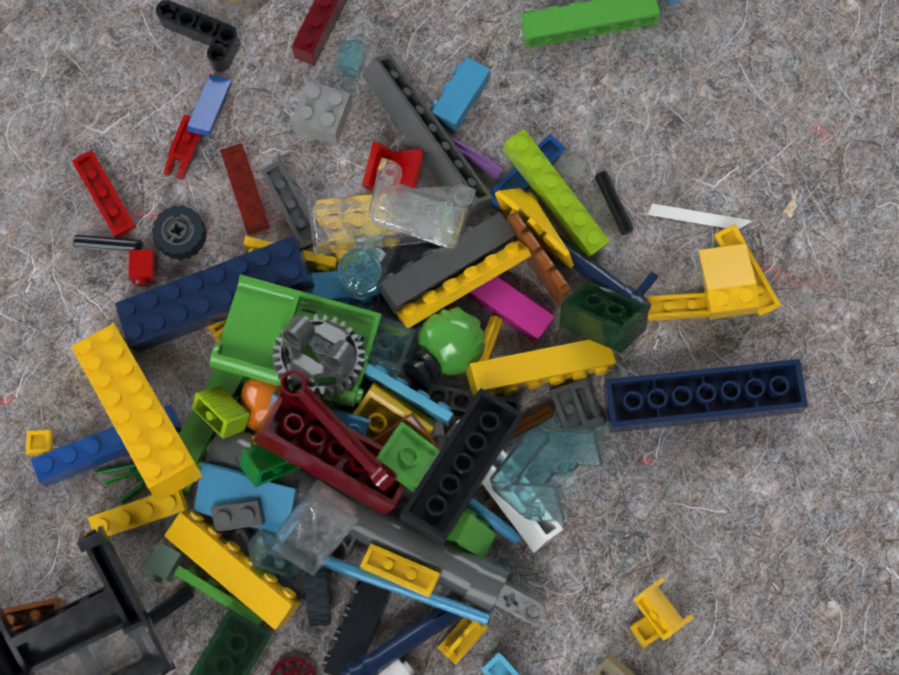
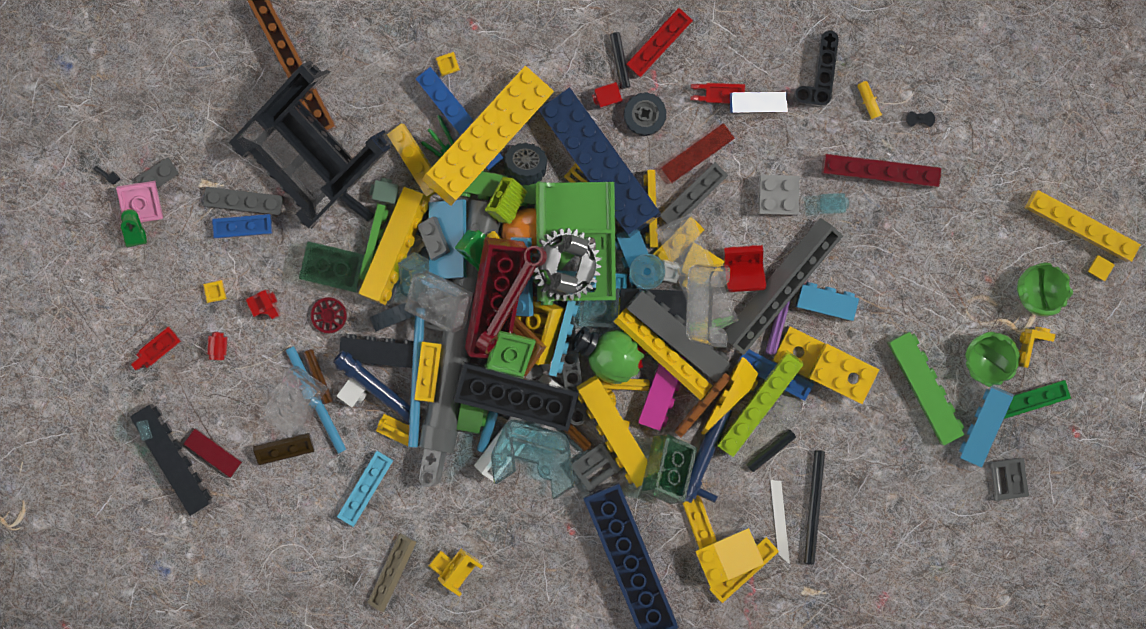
camera: 75 degrees right, 15 degrees up
none -> black wheel [504,143,547,186]
none -> yellow bracket [772,326,880,404]
none -> black axle [804,450,825,565]

